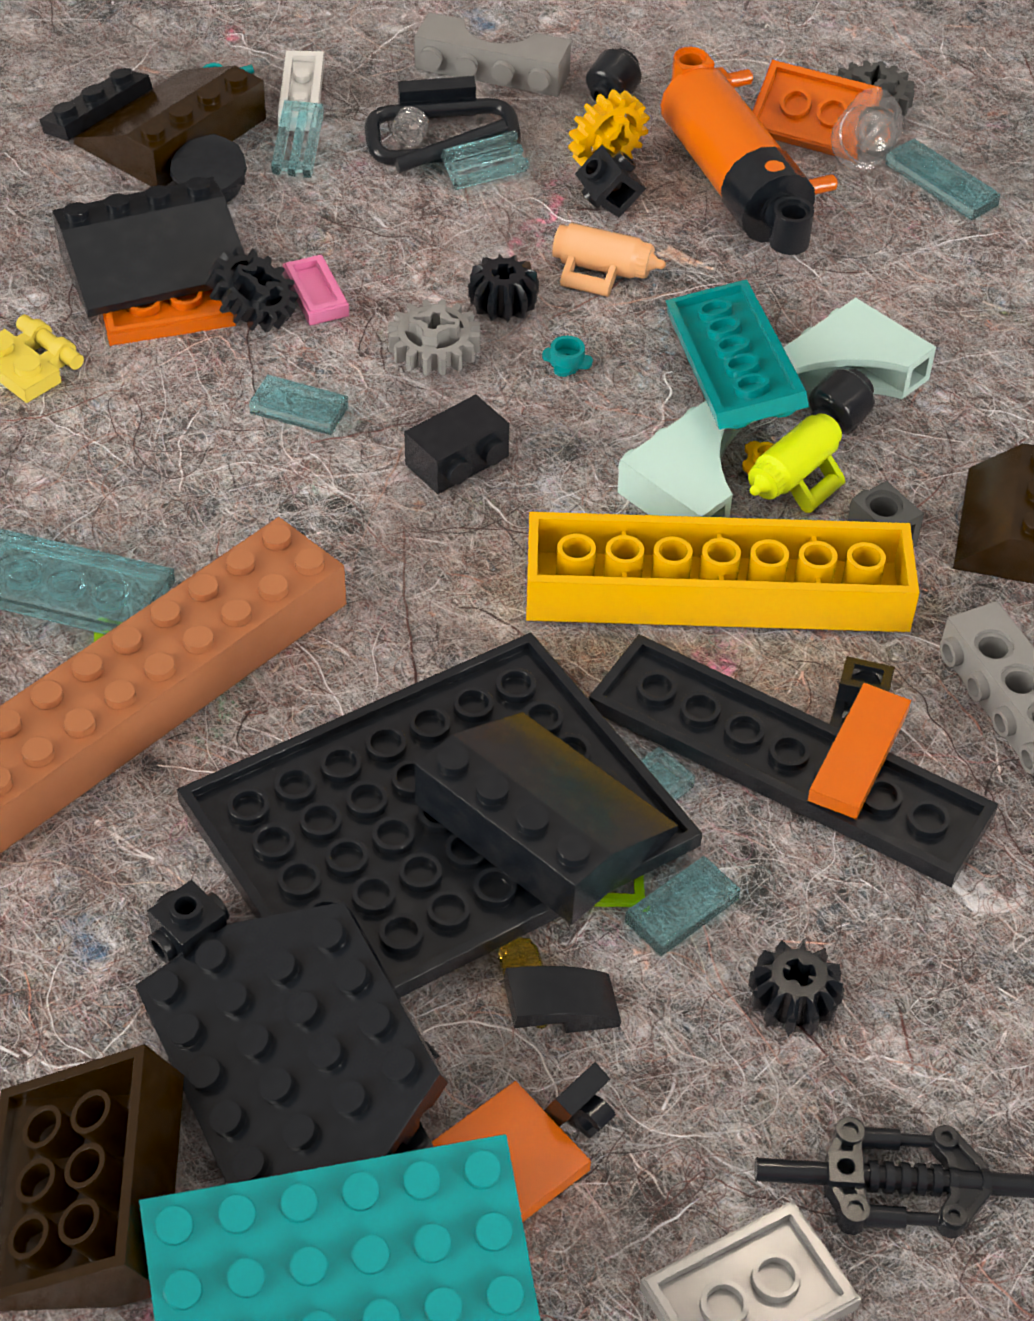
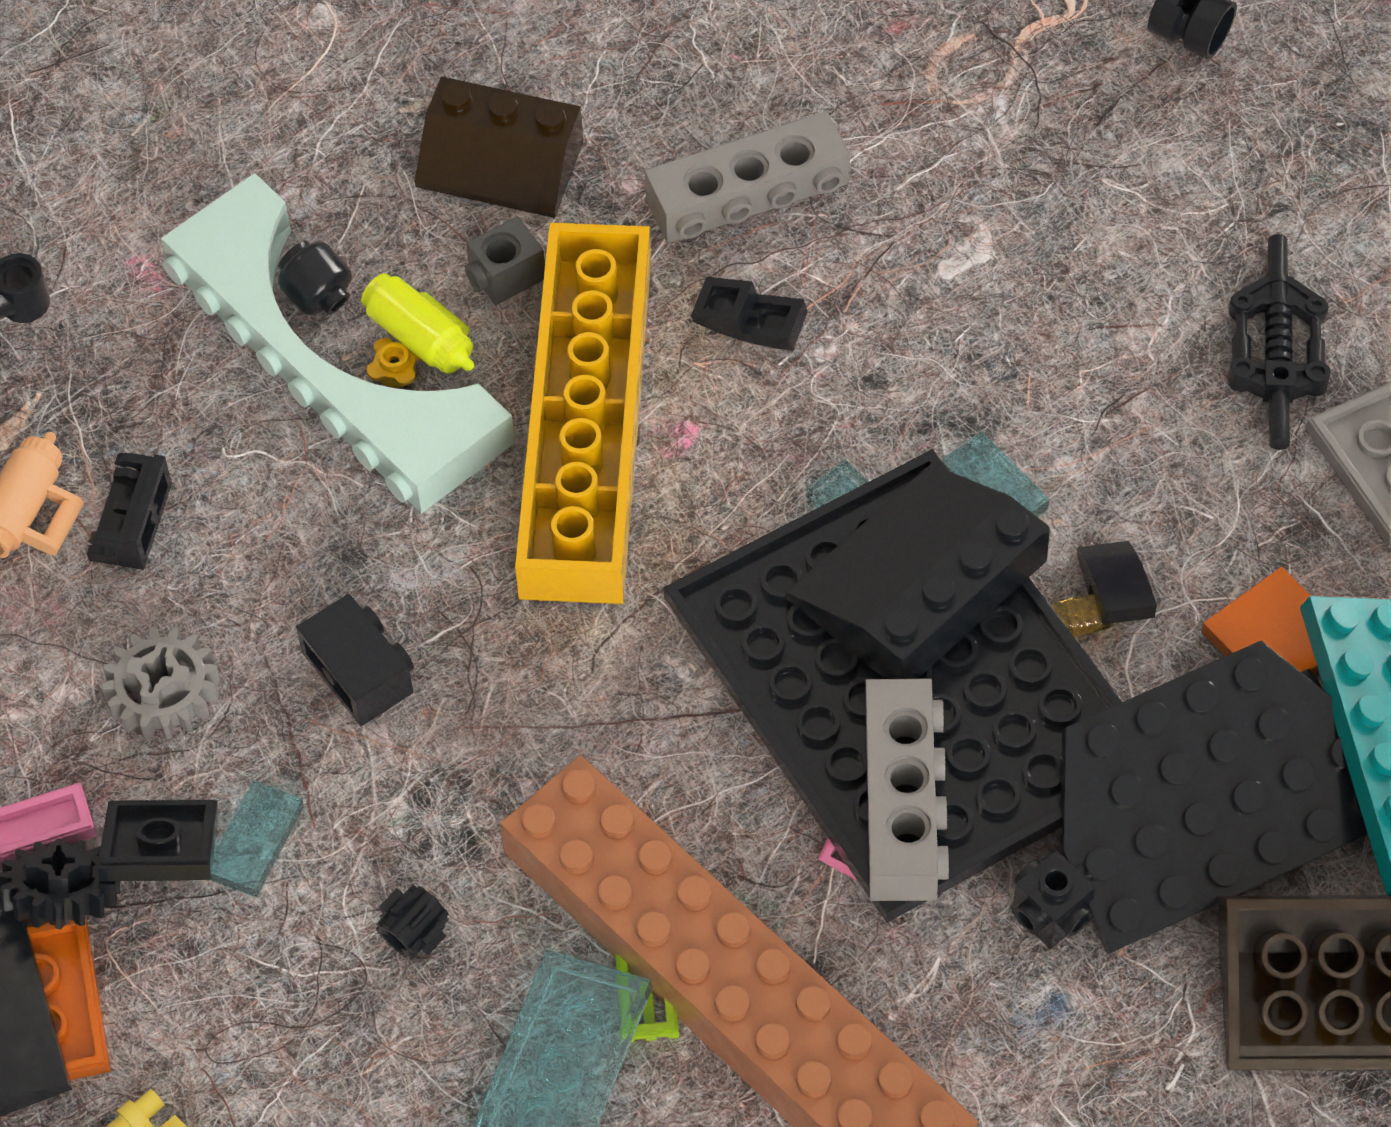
camera: 85 degrees left, 10 degrees up
black gear [468,254,539,322] -> none
teal plate [542,335,593,377] -> none
black tile [544,1062,616,1139] -> none
black plate [589,634,998,888] -> none
teal plate [665,279,809,430] -> none
black gear [748,939,844,1036] -> none
orange tile [807,683,911,819] -> none
none -> black hinge [87,453,172,570]
none -> black tile [98,800,218,881]
none -> black gear [376,884,449,959]
none -> light grey brick [866,679,949,901]

